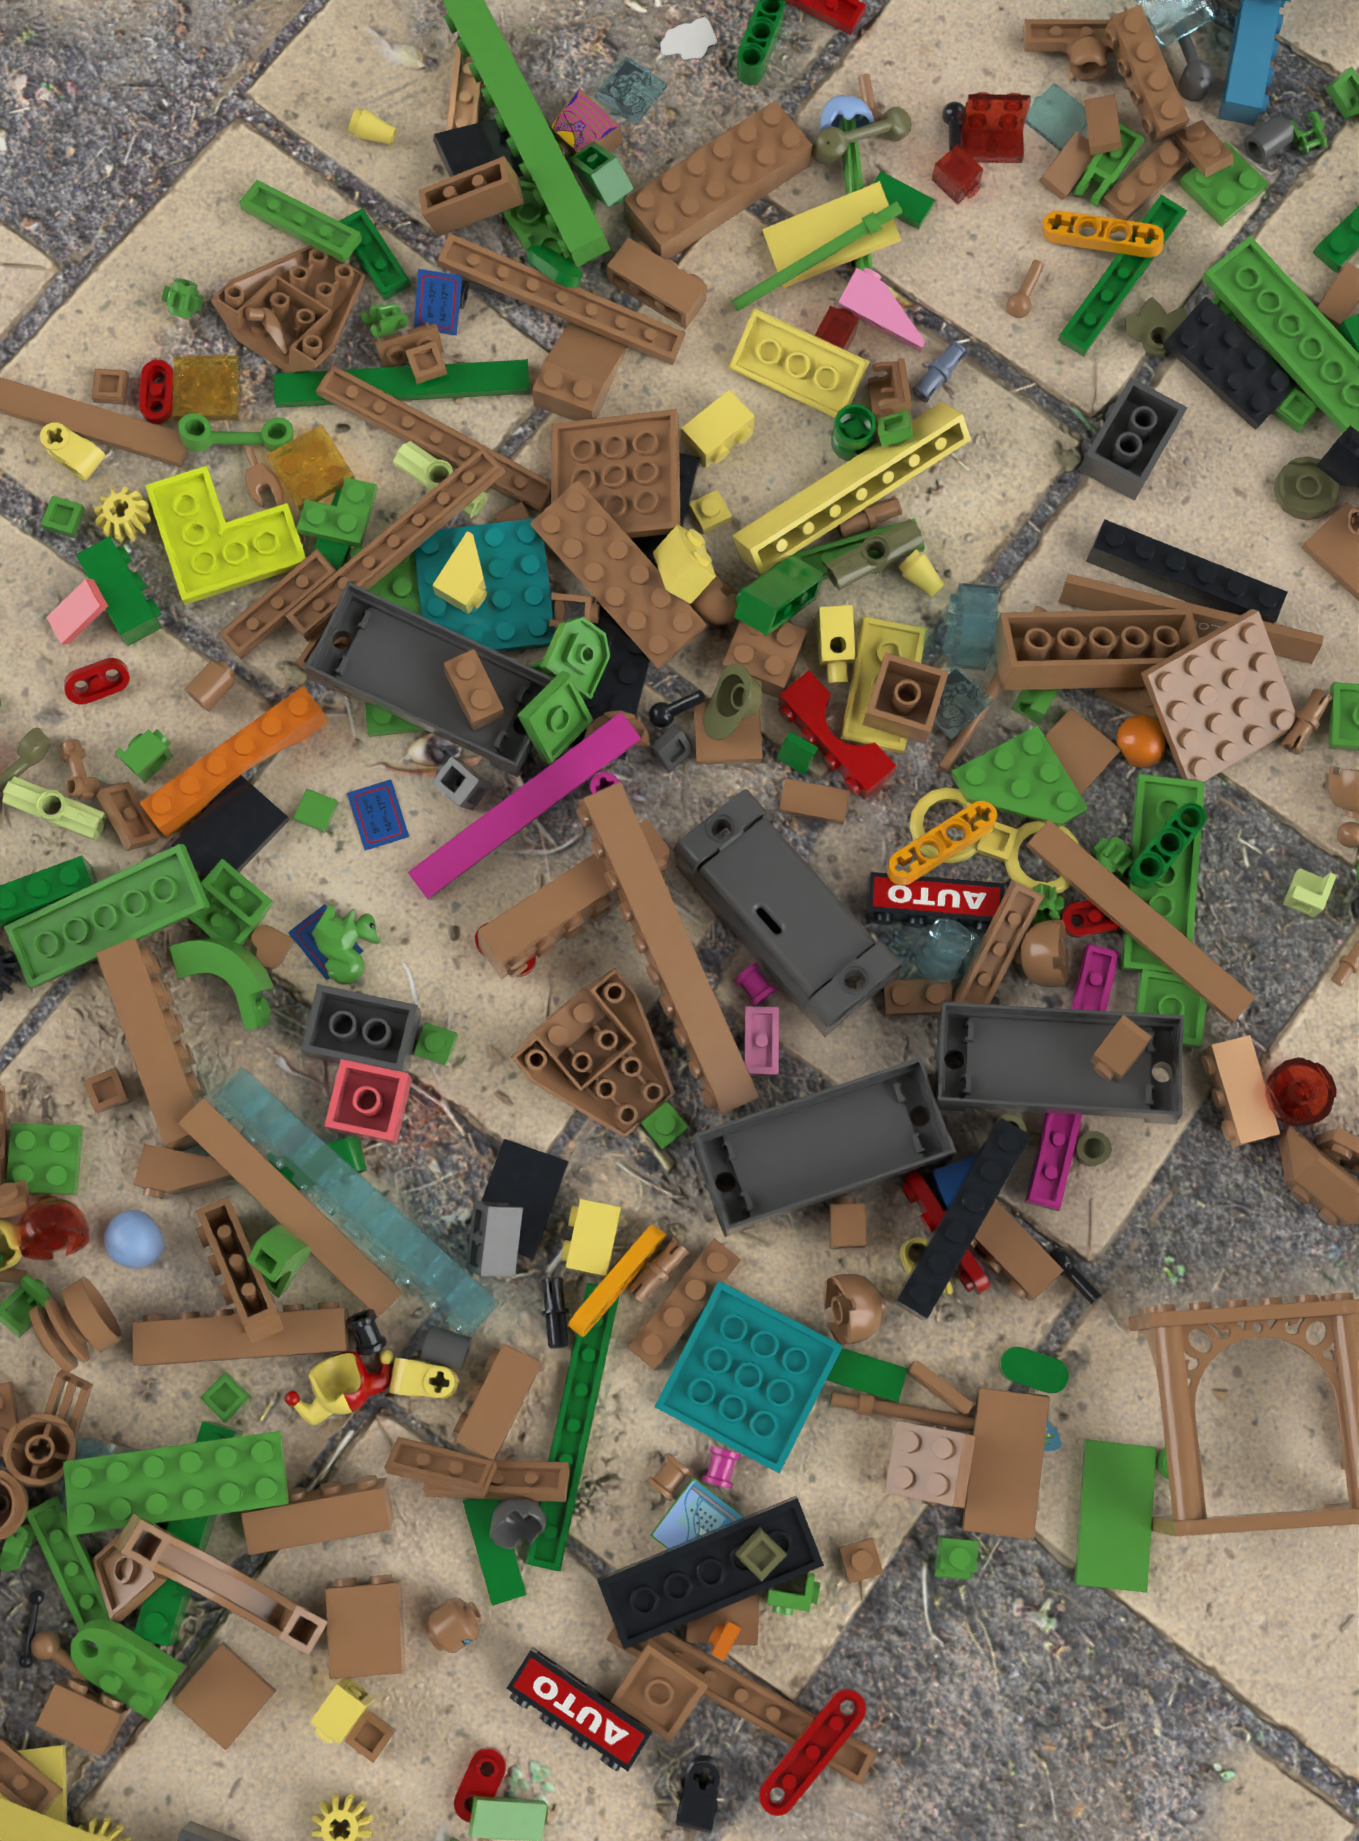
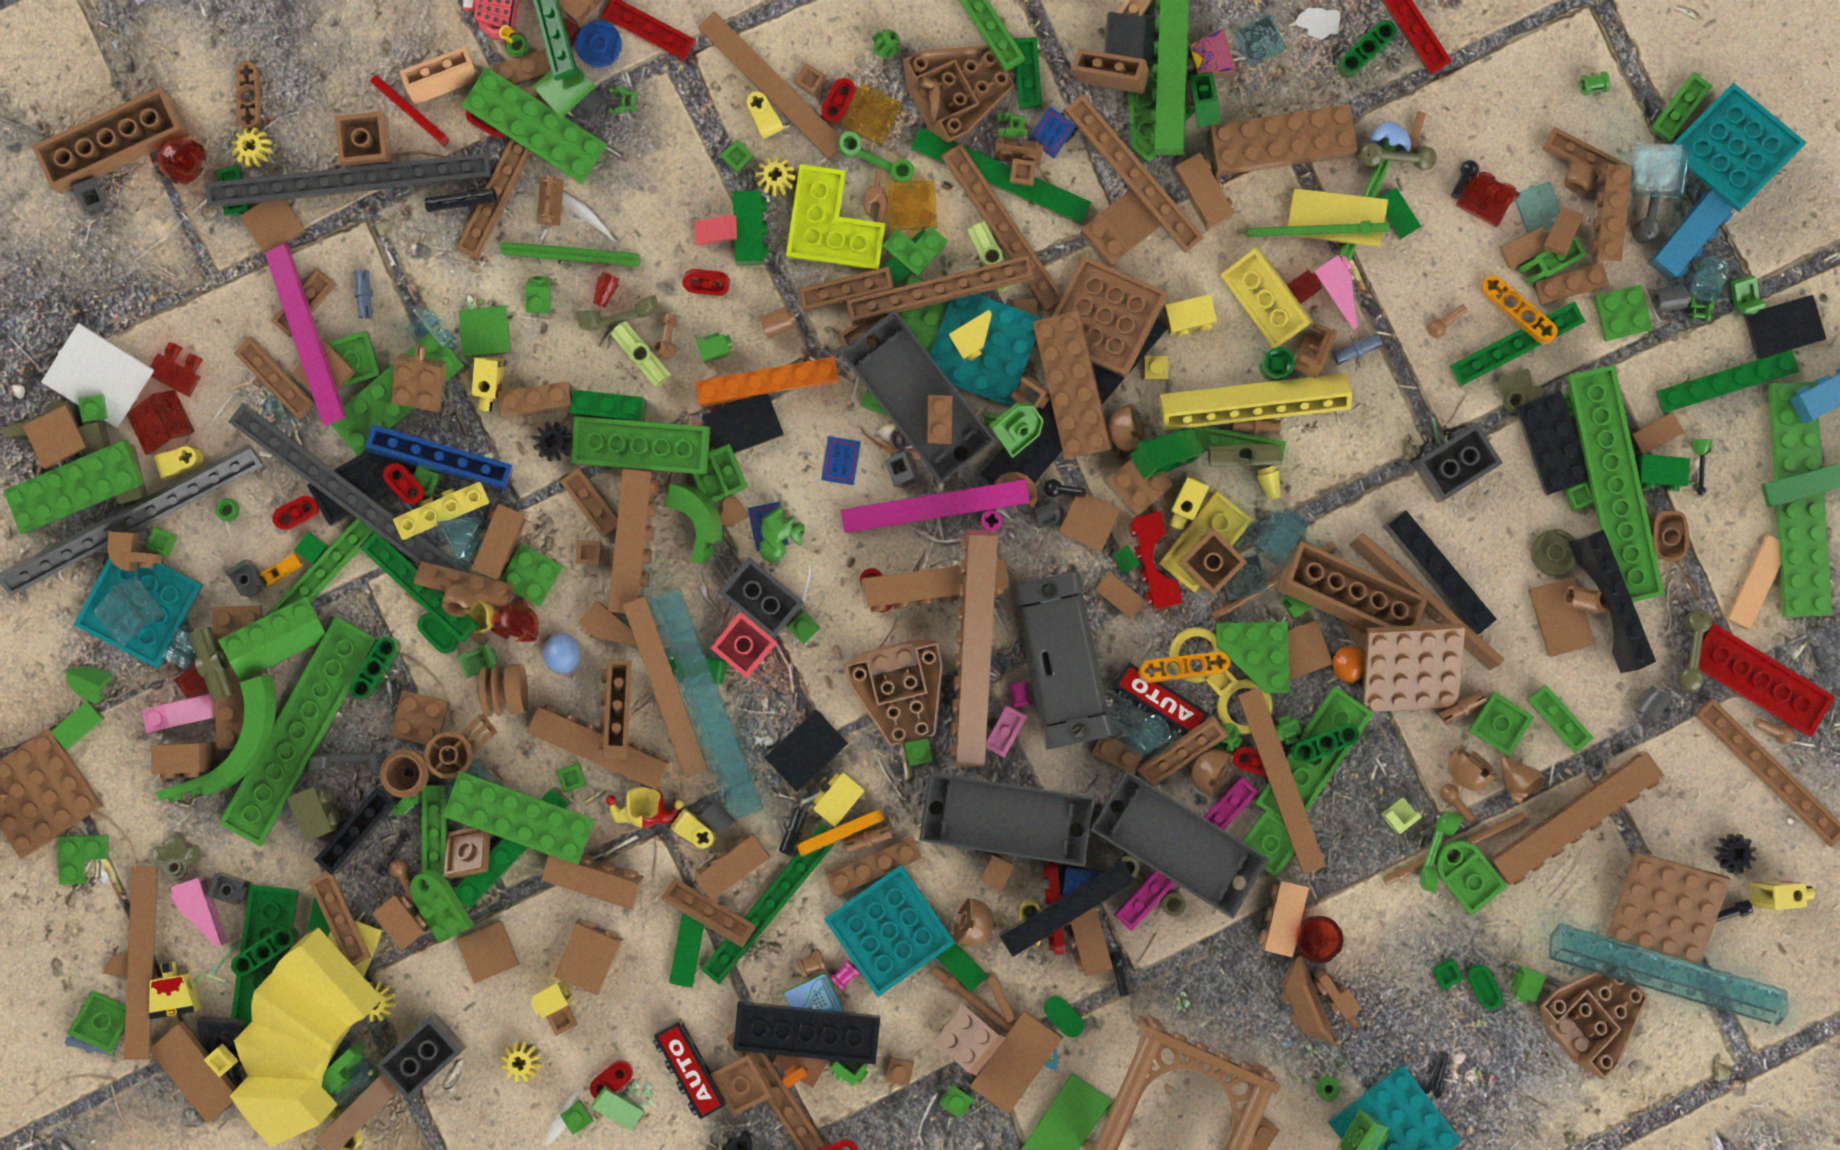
camera: 25 degrees right, 10 degrees up
medium nougat plate [96,782,160,851] -> none
medium nougat arch [114,1513,328,1655] -> none
bright green arch [247,1224,311,1298] -> none
bright green tile [293,788,338,833] -> none
black bush [346,1309,387,1356] -> none
medium nougat tile [384,1437,497,1498] -> none
medium nougat head [426,1598,482,1653] -> none
hinge [466,1200,523,1277] -> none
dark grey hair [490,1497,546,1549] -> none
bright green tile [518,671,594,765] -> none
green tile [527,245,583,288] -> none
light yellow brick [653,524,716,604] -> none
olive piece [703,663,762,740] -> none
olive tile [735,1527,787,1581] -> none
bright green plate [877,409,914,447] -> none
clear red brick [932,144,984,205] -> none
medium nougat slope [1090,1015,1152,1083] -> none
medium nougat plate [1174,120,1234,178] -> none
none -> medium nougat plate [560,467,618,538]
none -> clear light blue wheel [1690,257,1730,302]

